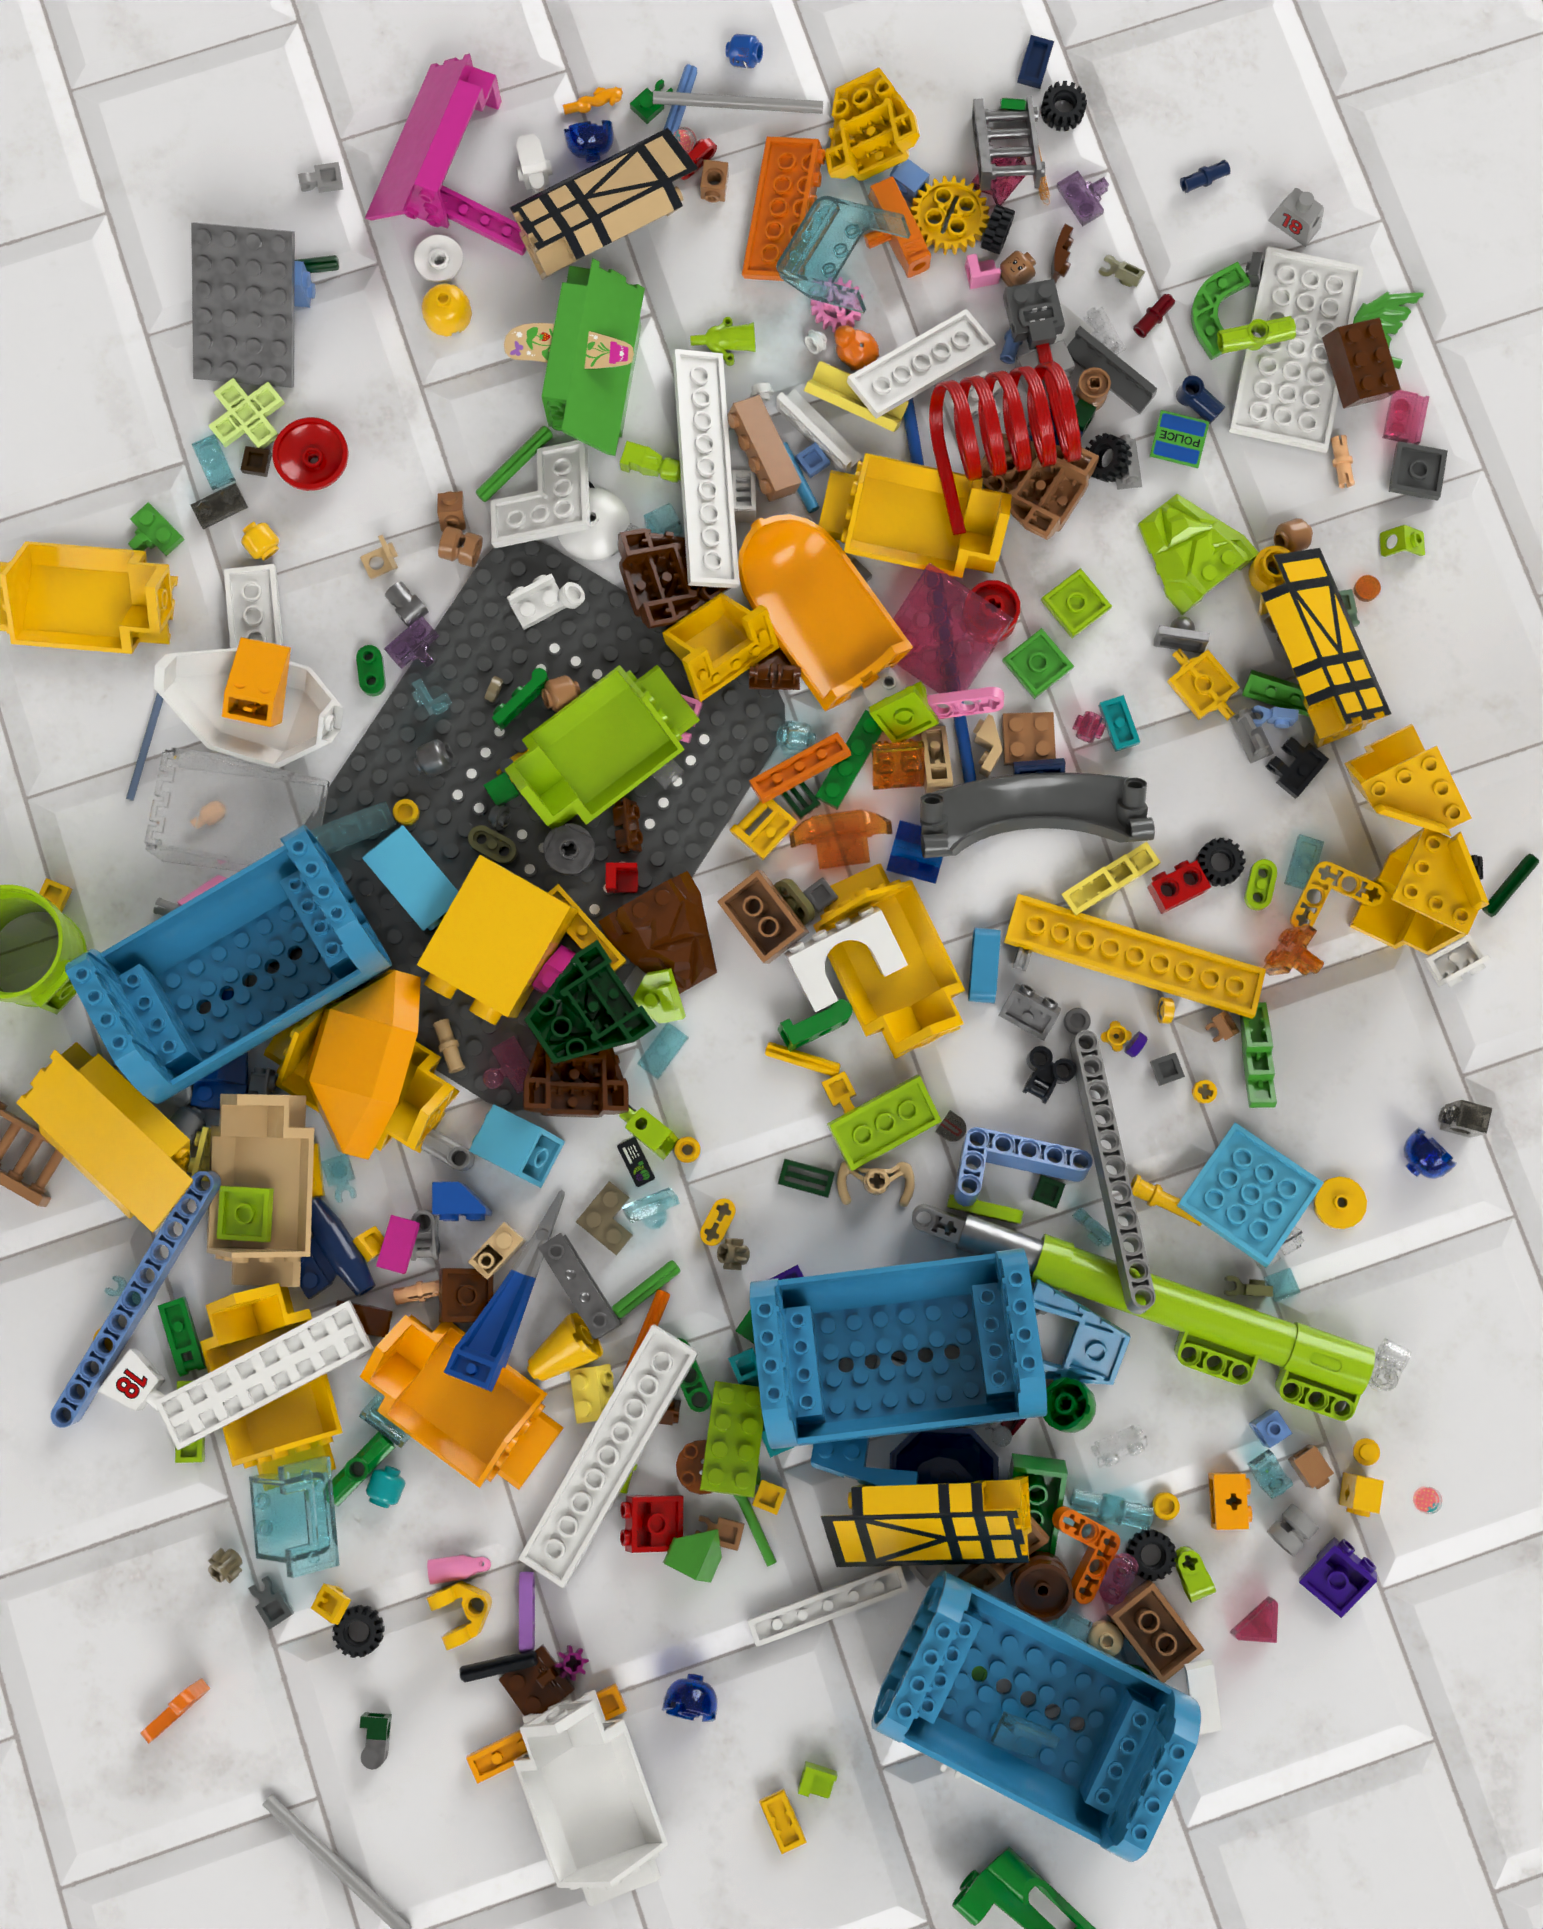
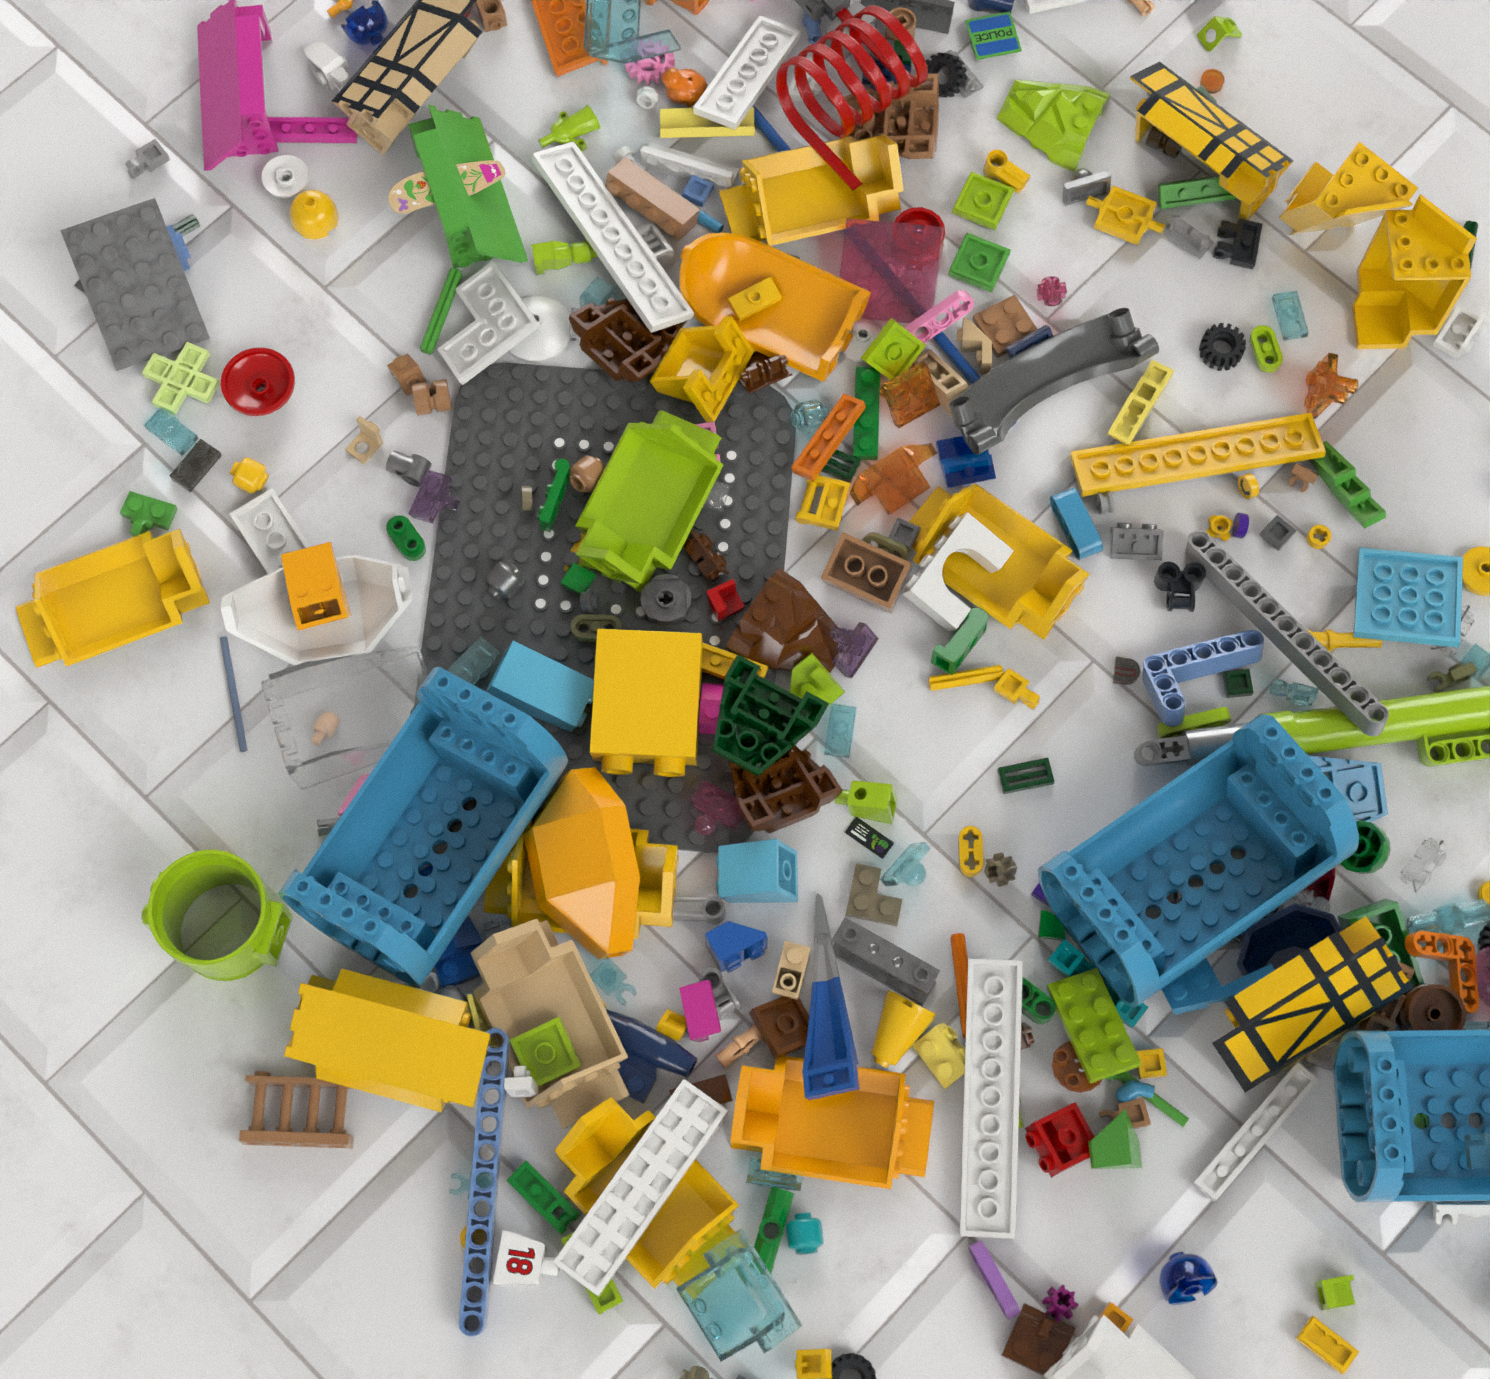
camera: 25 degrees left, 10 degrees down
dark brown plate [240,446,272,477] -> none
yellow tile [393,799,420,826] -> none
clear light blue bracket [412,678,452,715] -> none
yellow piece [426,1580,492,1650] -> none
bright pink piece [427,1555,491,1584] -> none
tan pin [433,1019,465,1073] -> none
black axle [459,1650,538,1683] -> none
white bracket [507,574,567,630] -> none
white tile [558,582,585,609] -> none
bright green axle [612,1260,681,1319] -> none
yellow plate [674,1137,700,1163] -> none
lime plate [827,1075,942,1171] -> none
tan piece [837,1161,915,1207] -> none
flat silver tile [1064,1008,1091,1035] -> none
teal plate [1098,695,1141,752] -> none
red brick [1147,860,1211,914] -> none
yellow piece [1249,546,1290,593] -> none
light blue plate [1252,705,1299,728] -> none
medium nougat head [1273,518,1313,552] -> none
yellow beam [1290,861,1385,931] -> none
none -> white tile [504,1066,538,1097]
none -> yellow plate [728,277,782,322]
none -> clear purple hinge [830,622,879,679]
none -> yellow piece [983,149,1031,194]
none -> dark azure arm [1115,1080,1155,1103]

